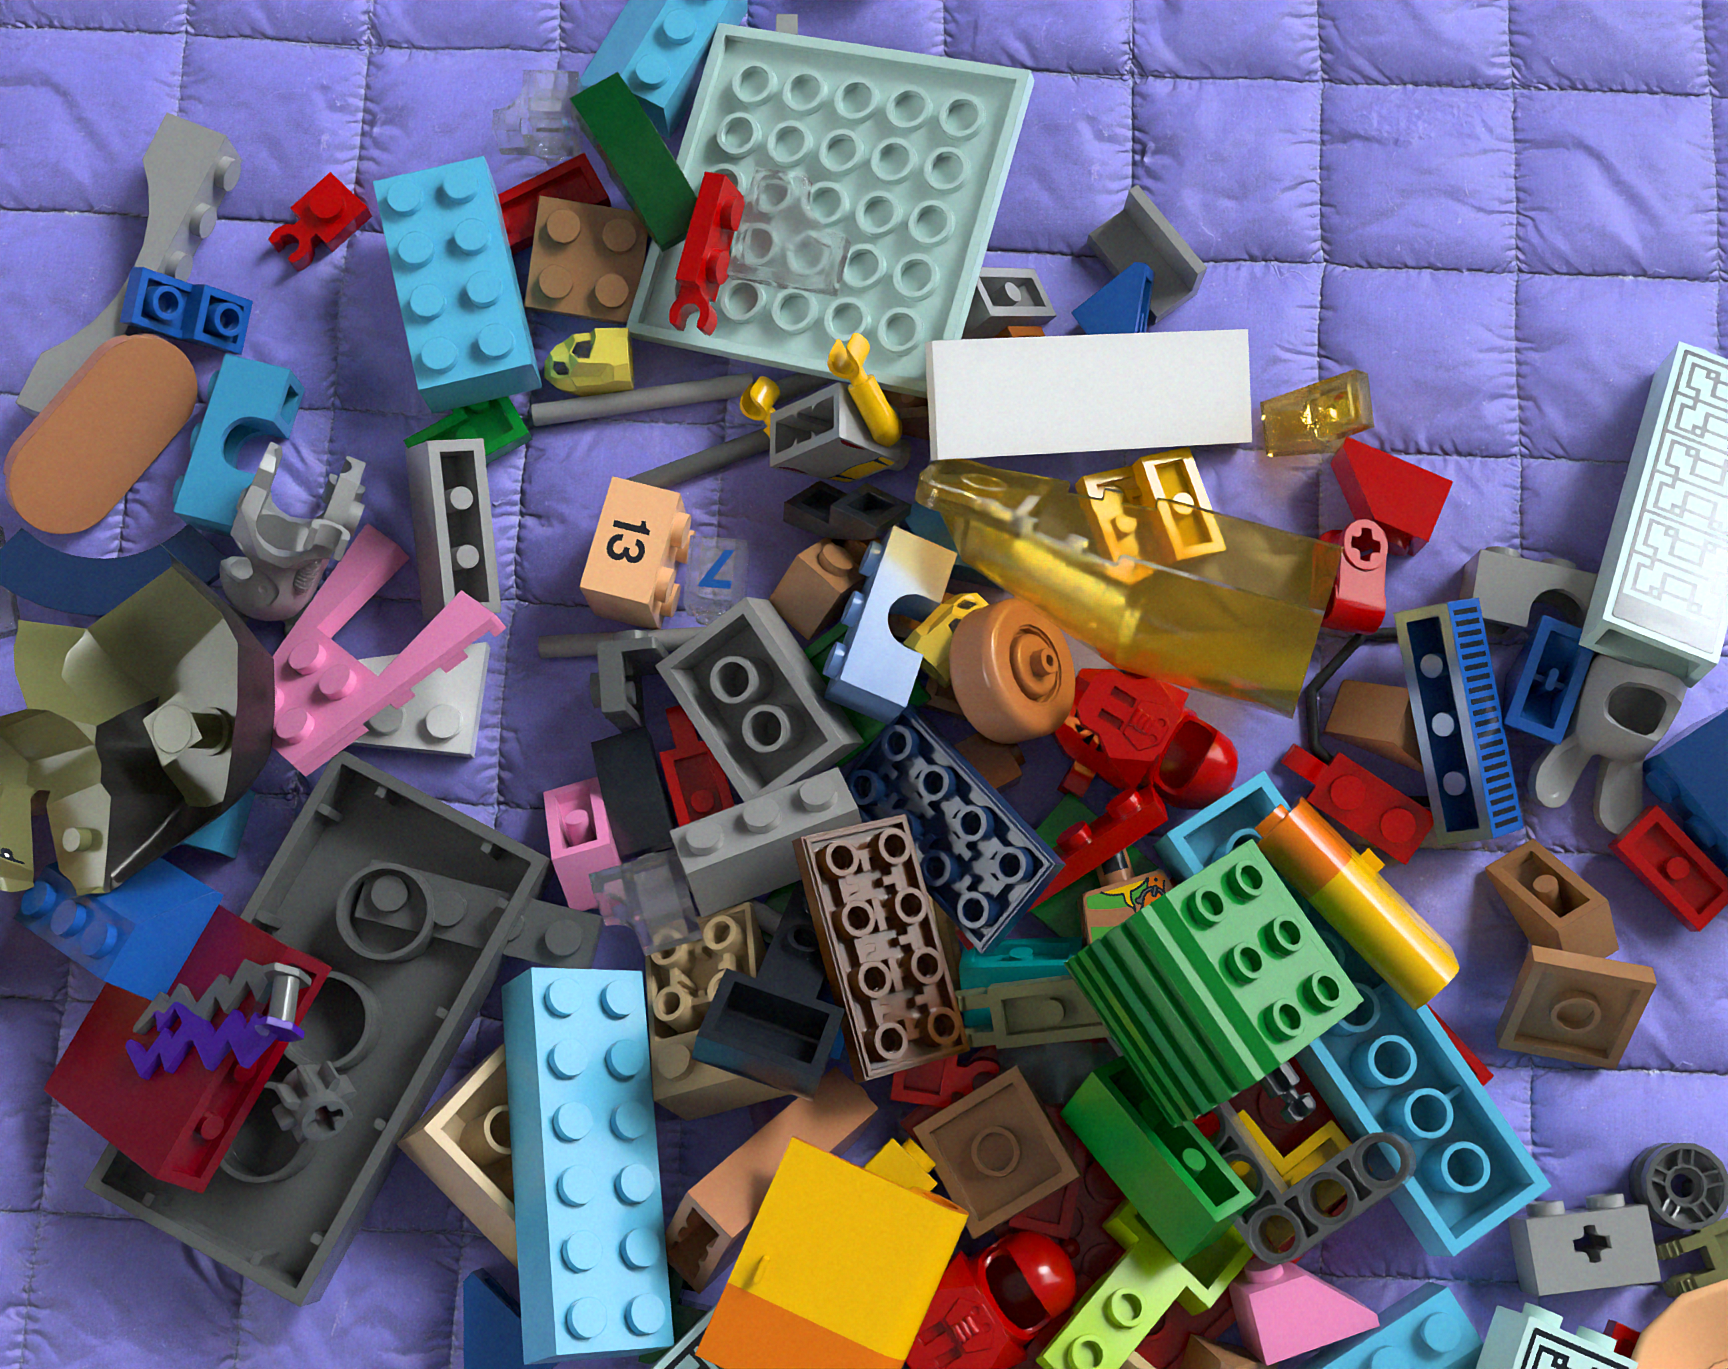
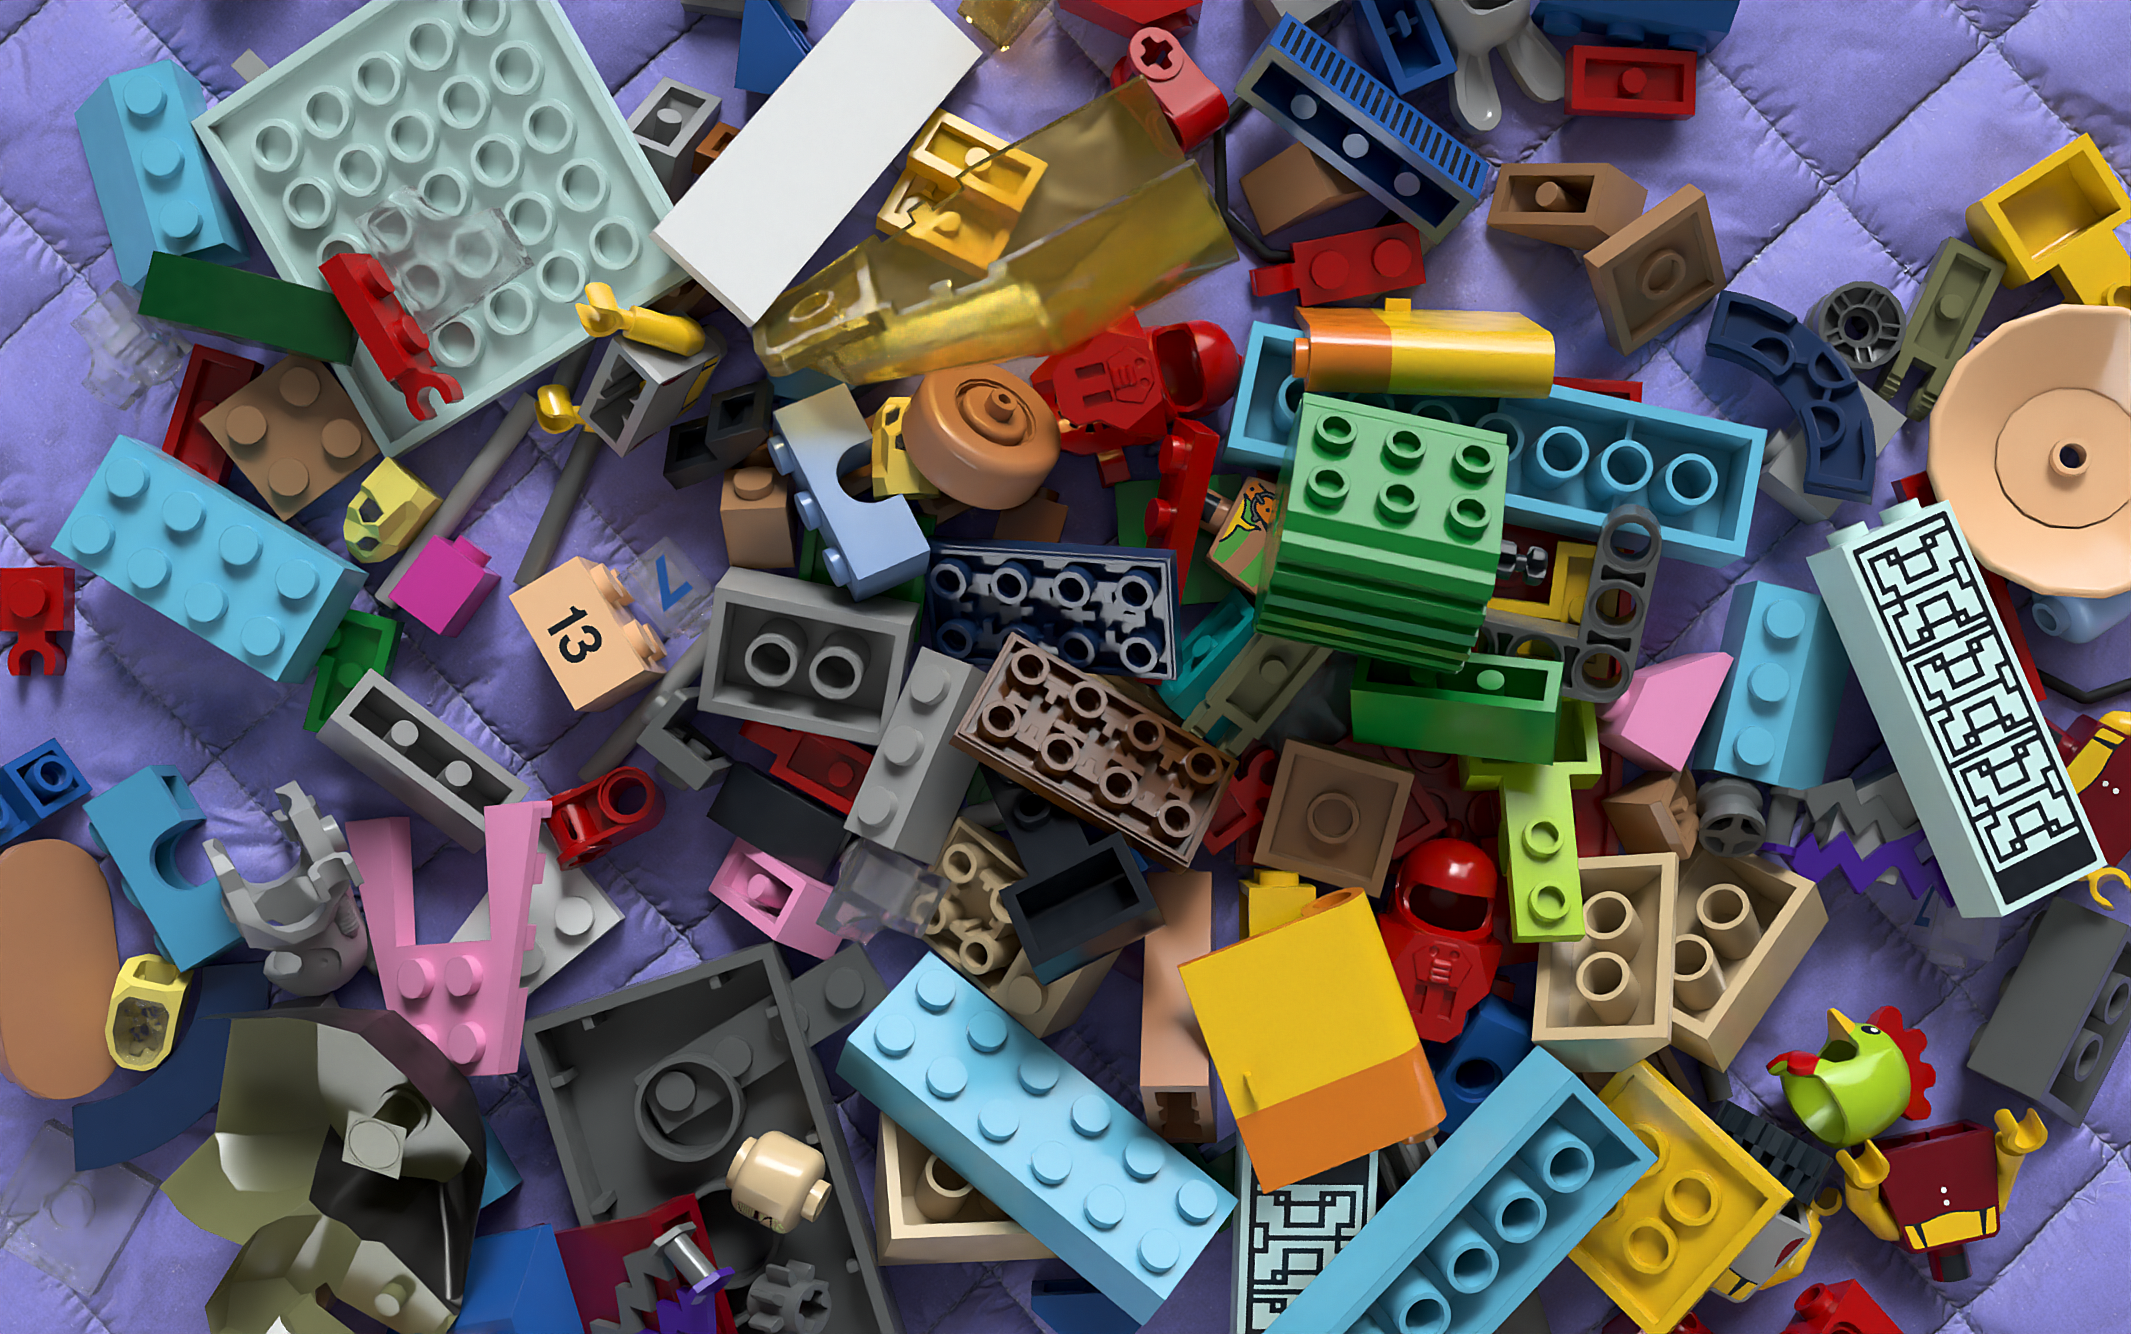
camera: 50 degrees left, 10 degrees up
none -> rock [105,953,194,1072]
none -> dark pink brick [388,534,502,638]
none -> red piece [541,766,666,871]
none -> tan head [725,1130,832,1233]
none -> dark blue tile [1705,289,1877,505]

